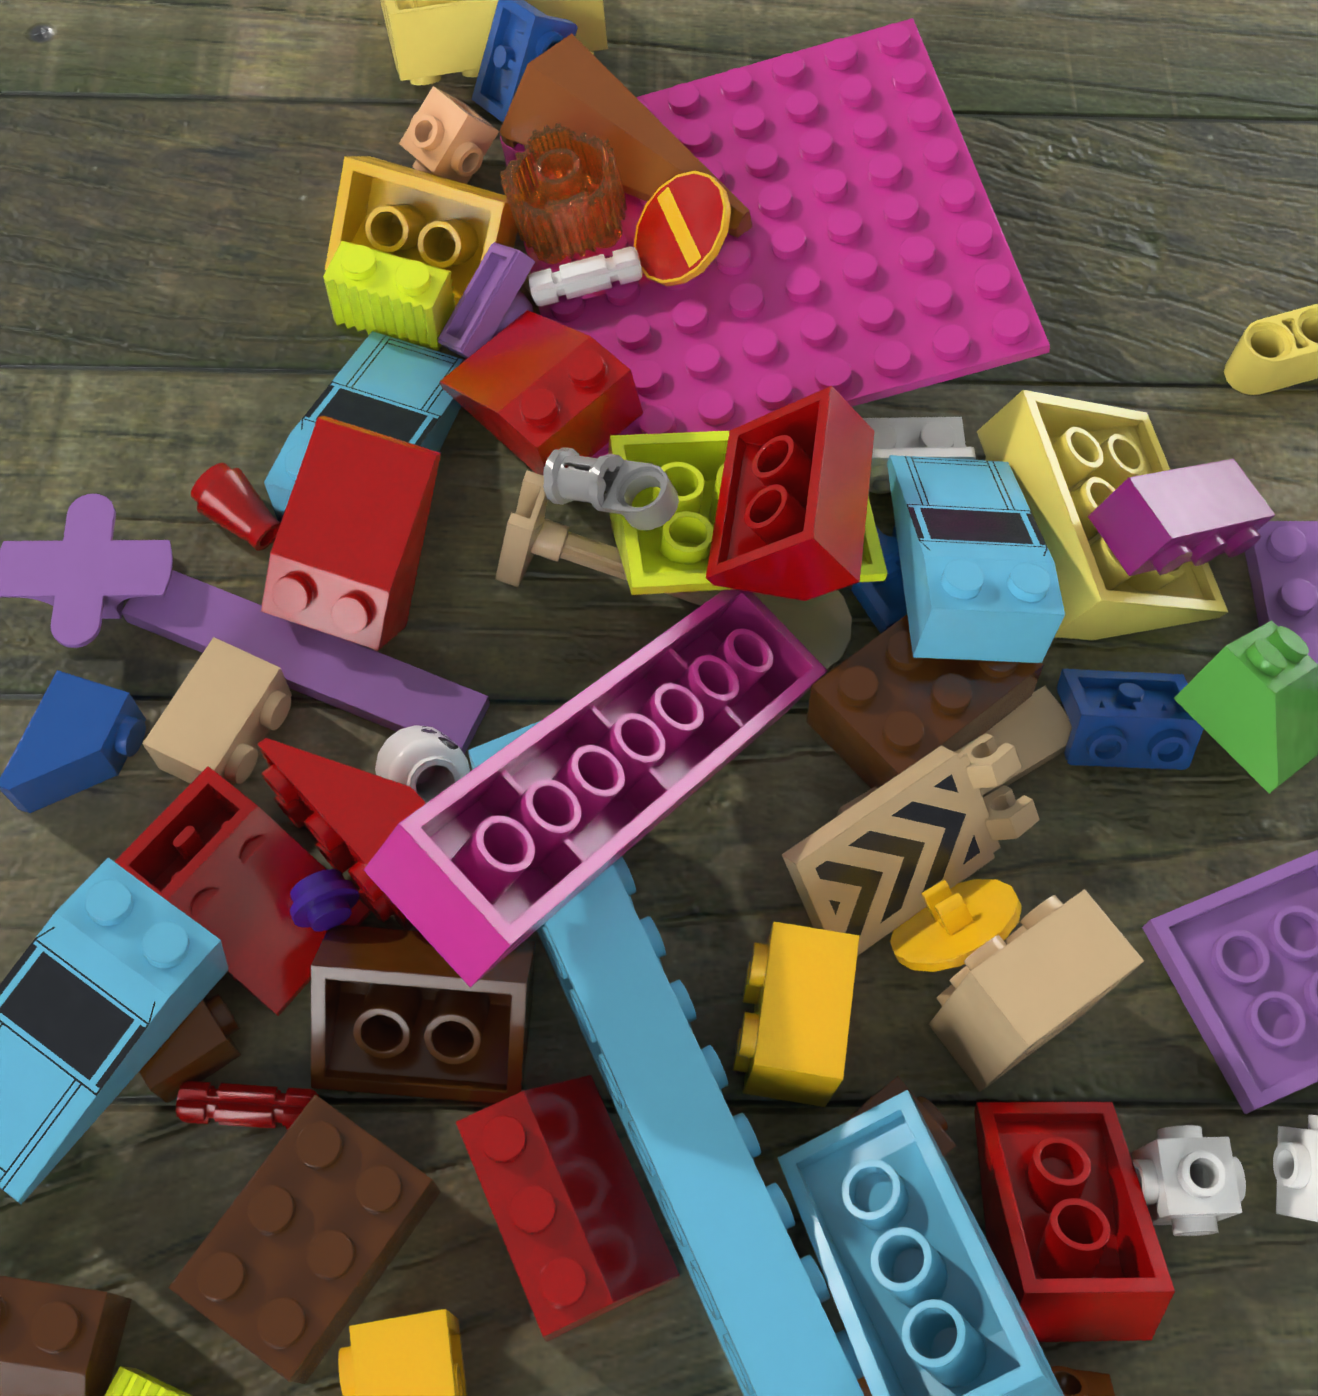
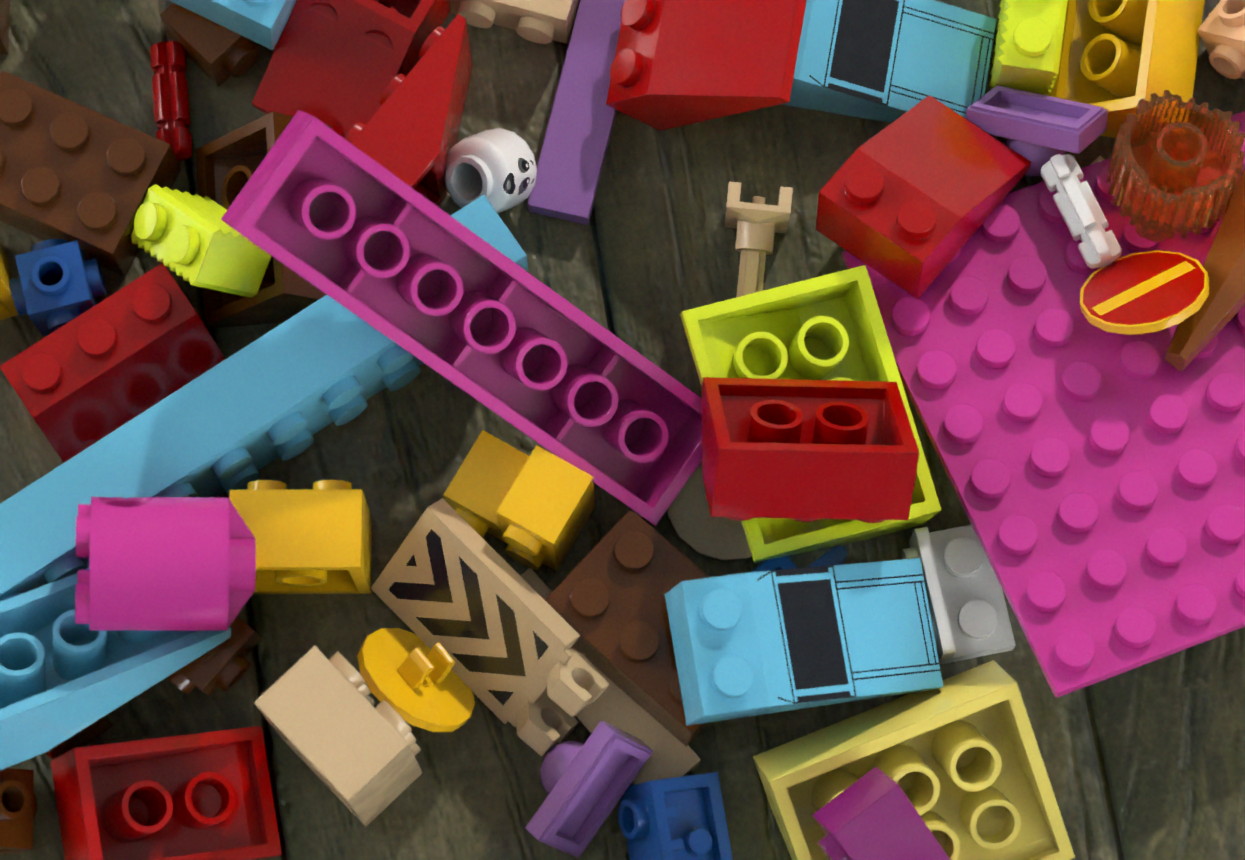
camera: 85 degrees right, 10 degrees up
dark purple plate [290,869,359,931] -> none
light grey connector [543,447,679,530] -> none
none -> blue brick [10,239,107,336]
none -> dark pink cylinder [75,497,256,631]
none -> neon yellow brick [131,184,271,298]
none -> yellow brick [443,430,595,571]
none -> medium lavender tile [526,720,653,858]

